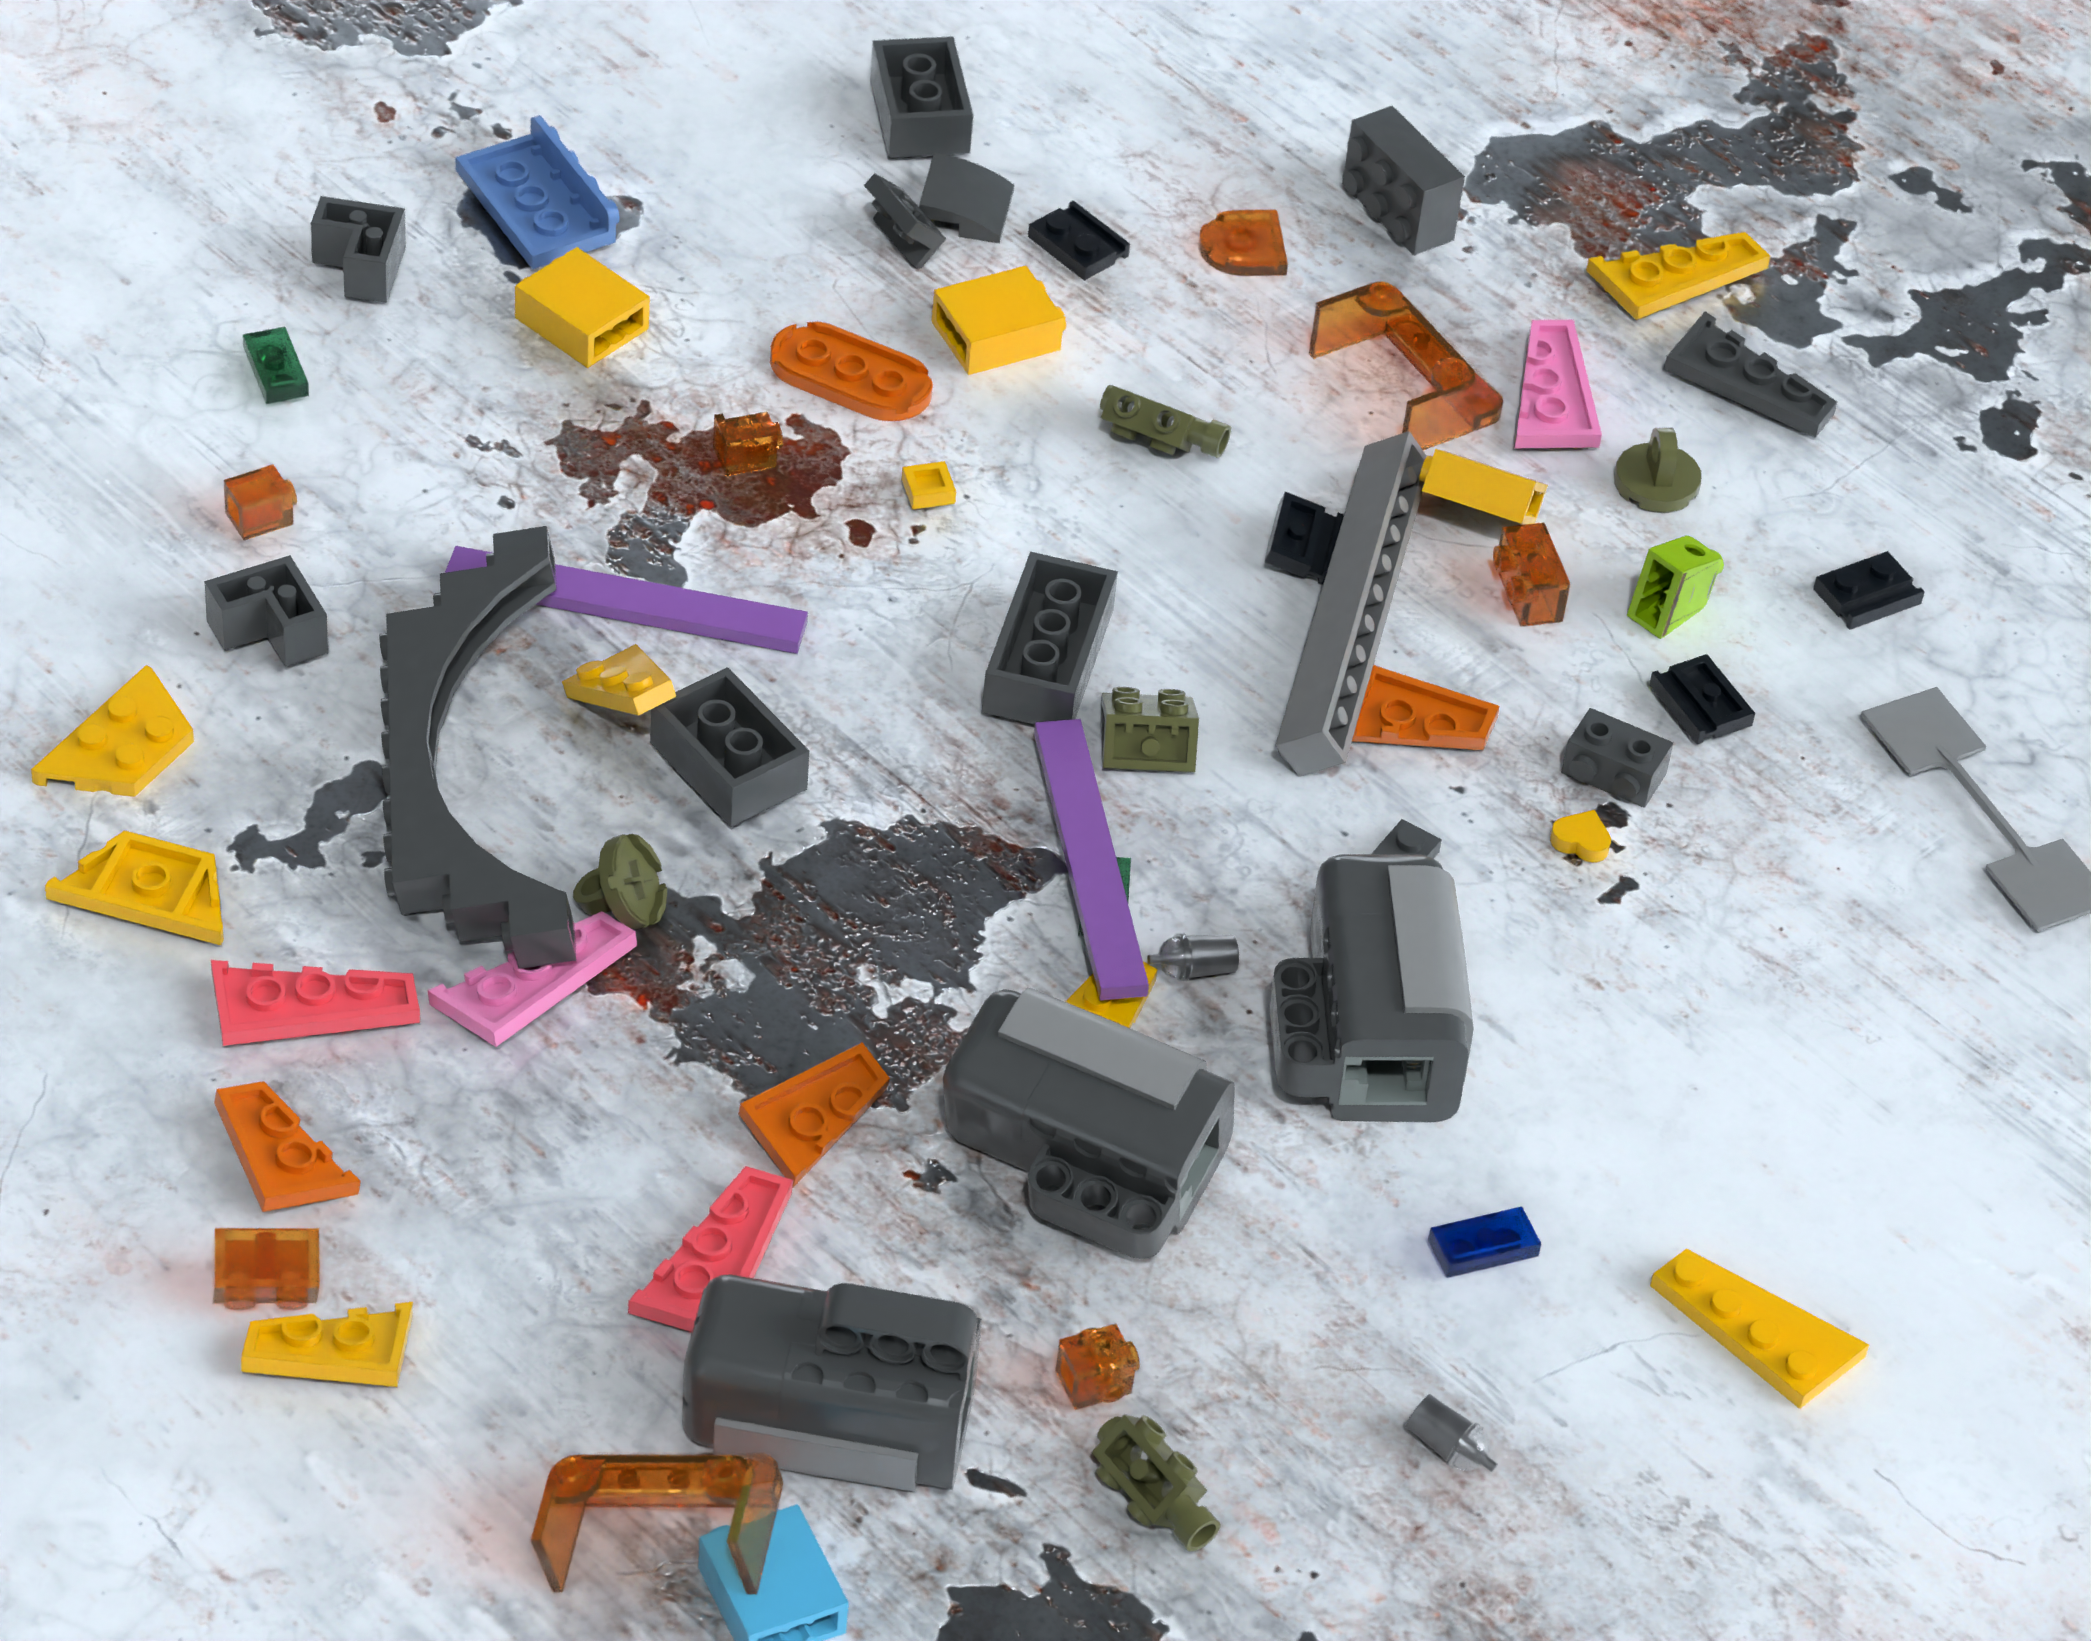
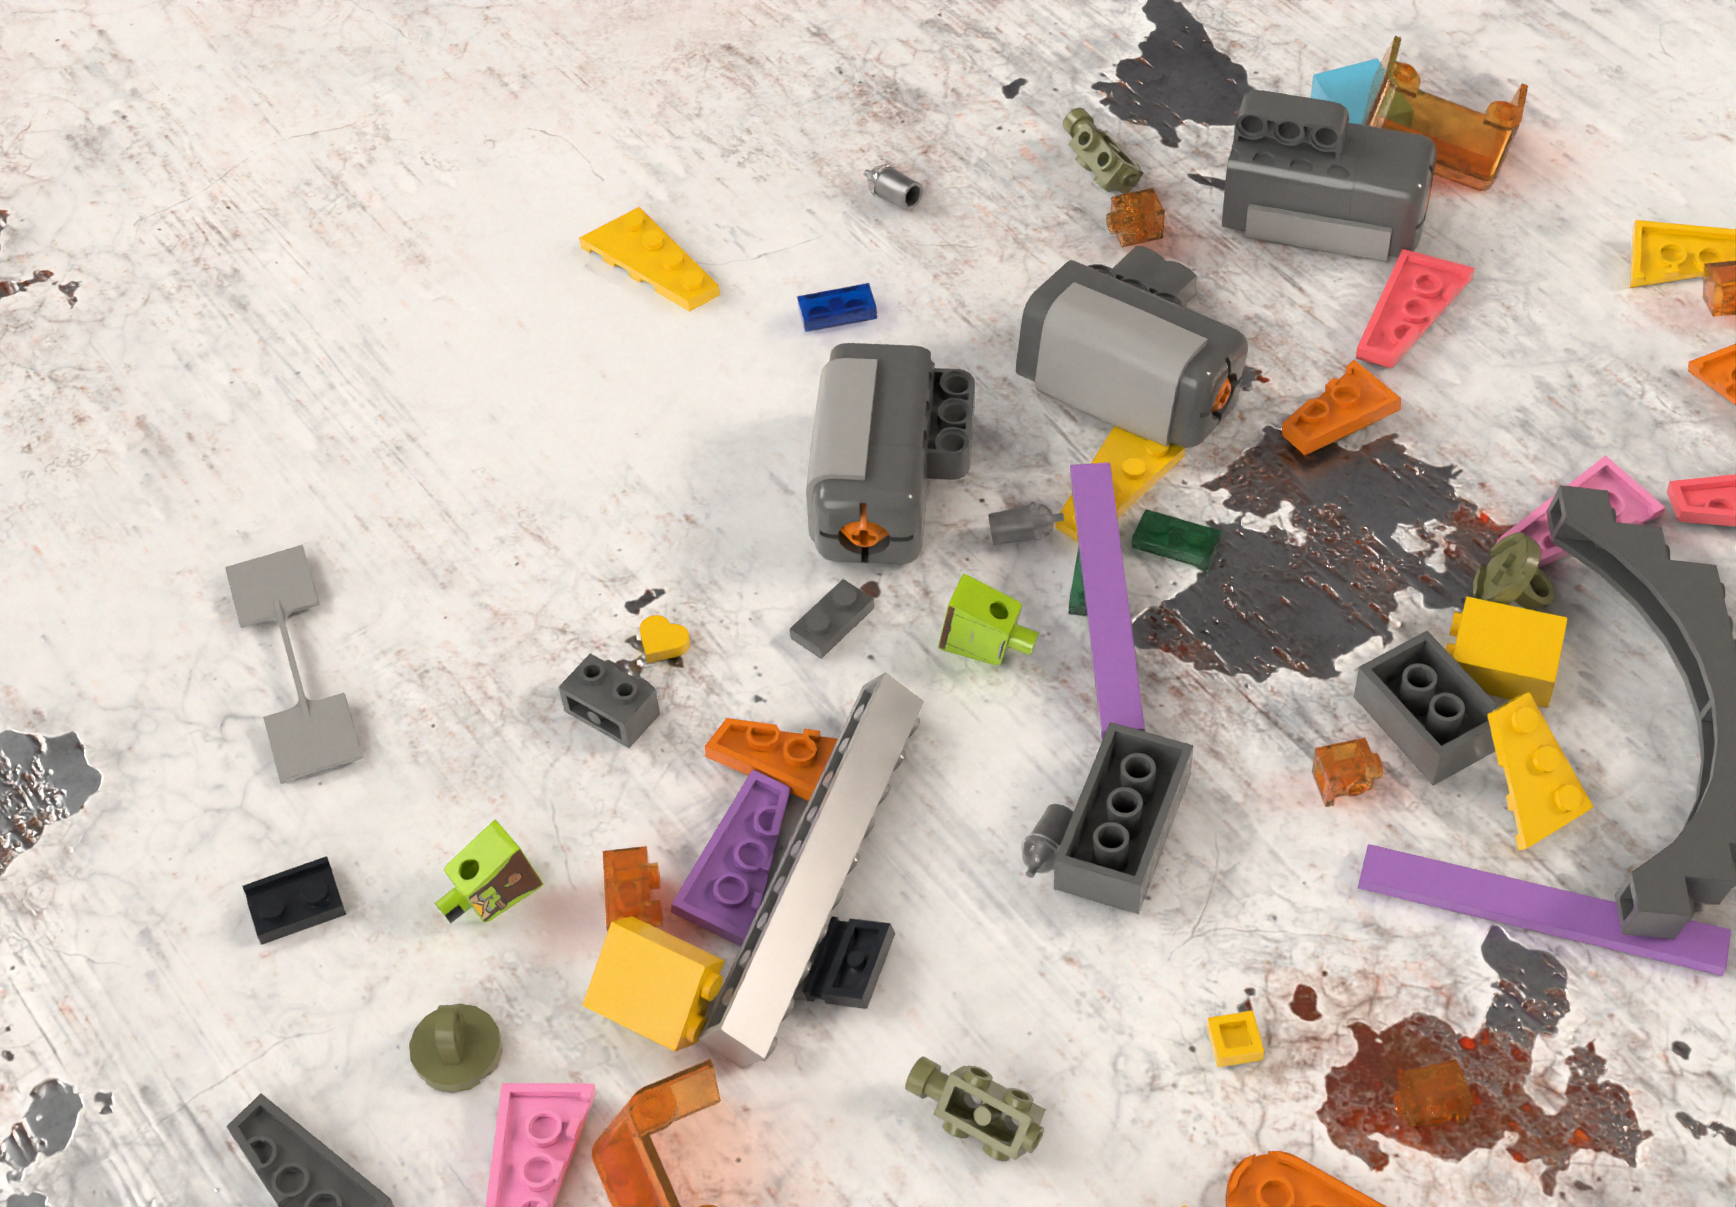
camera: 165 degrees left, 5 degrees up
olive bracket [1101,687,1199,772] -> none
black plate [1649,654,1755,744] -> none
none -> medium lavender wing [670,769,791,946]
none -> lime torso [938,573,1039,666]
none -> piece [1021,804,1074,878]
none -> dark grey brick [1113,246,1197,307]
none -> clear green plate [1131,509,1222,570]
none -> clear orange brick [1311,738,1383,807]
none -> yellow brick [1446,596,1568,708]

